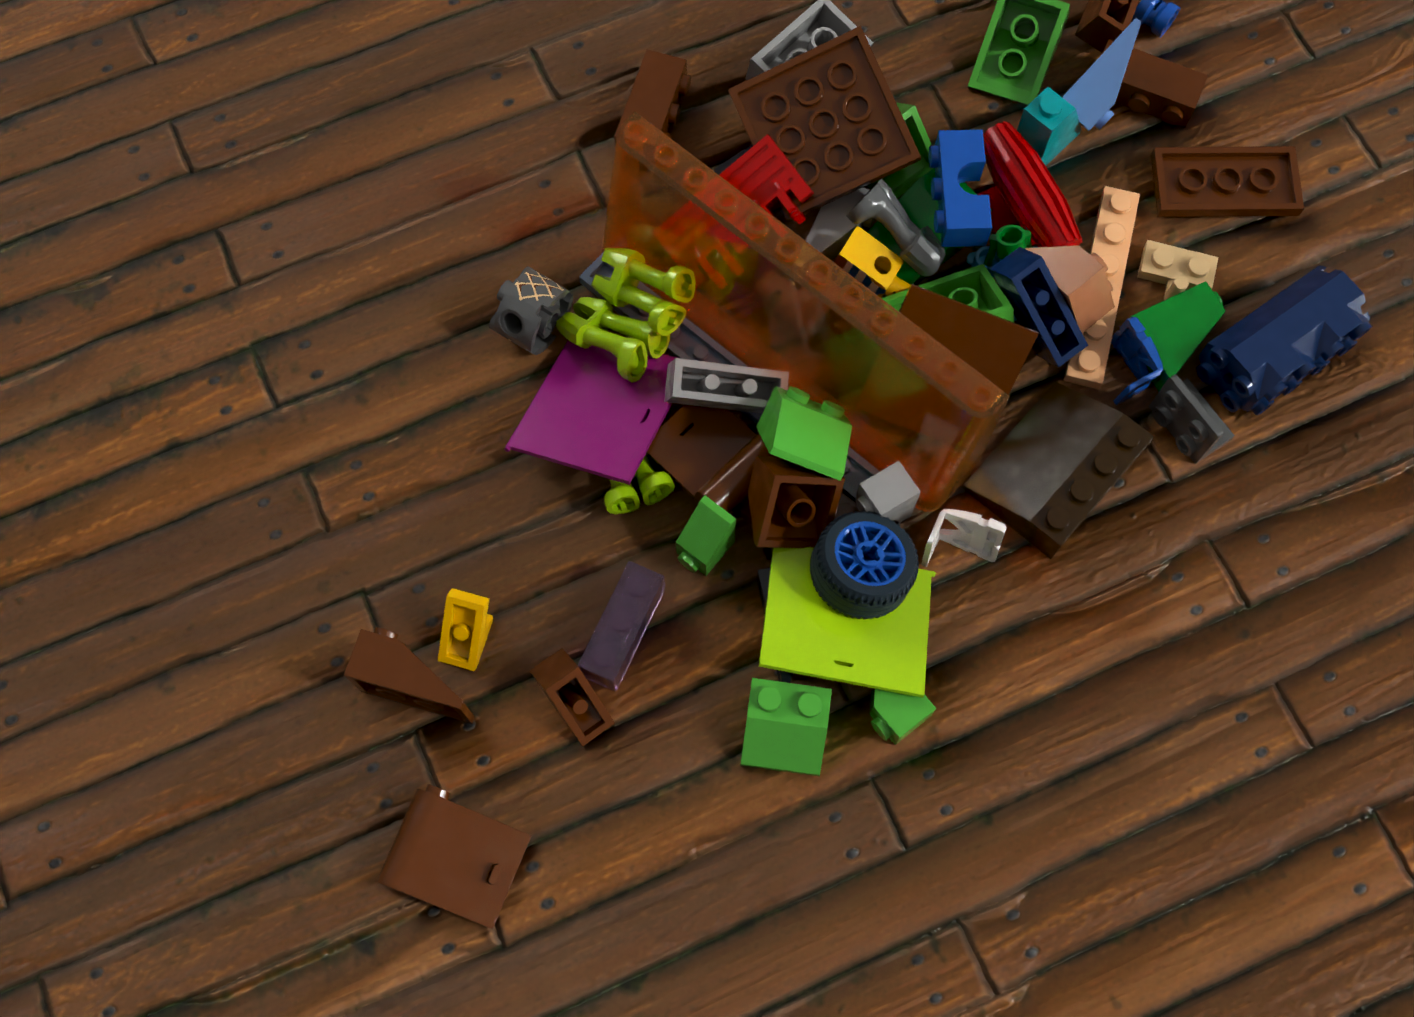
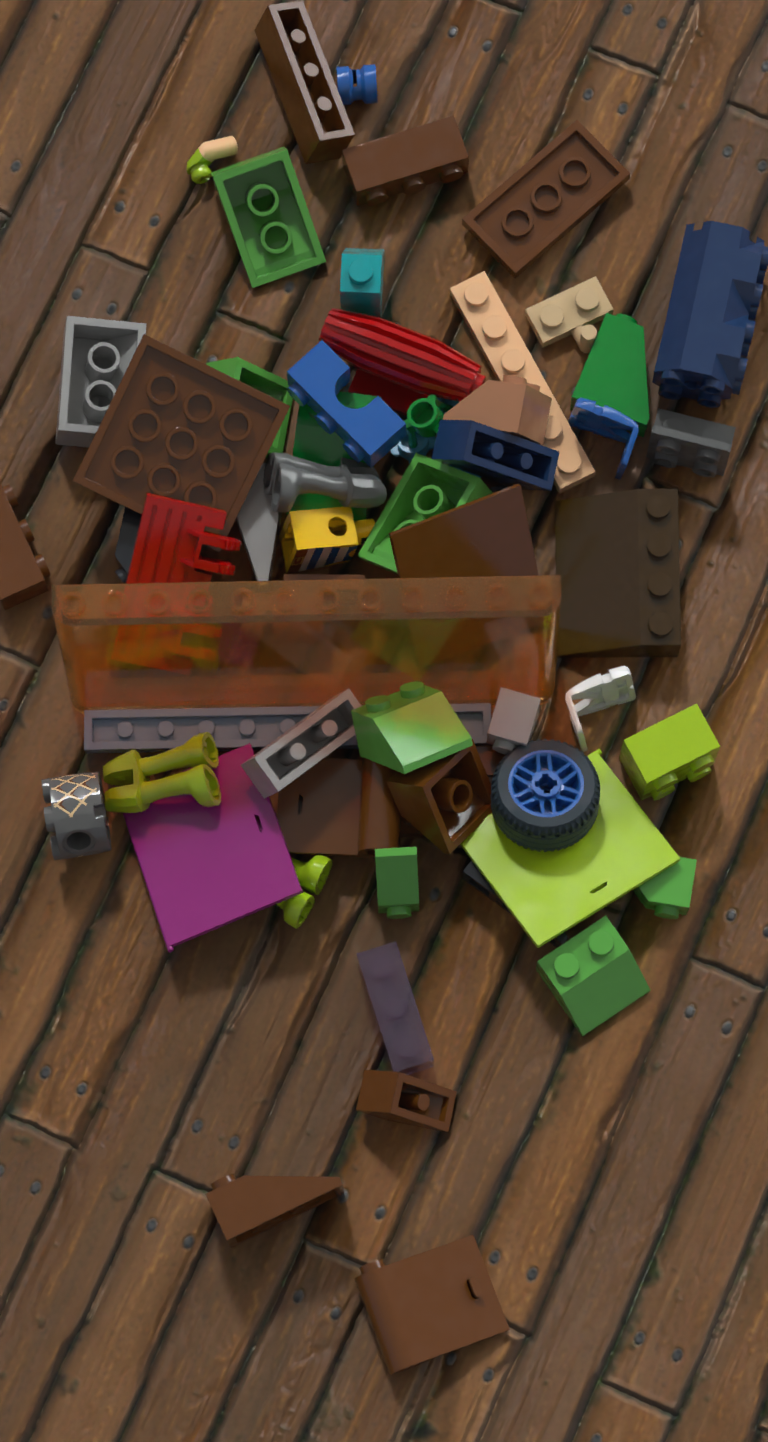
camera: 40 degrees left, 5 degrees up
yellow slope [438,588,493,671] -> none
lime piece [591,248,696,336] -> none
medium blue slope [1062,18,1141,131] -> none
none -> lime brick [619,703,720,801]

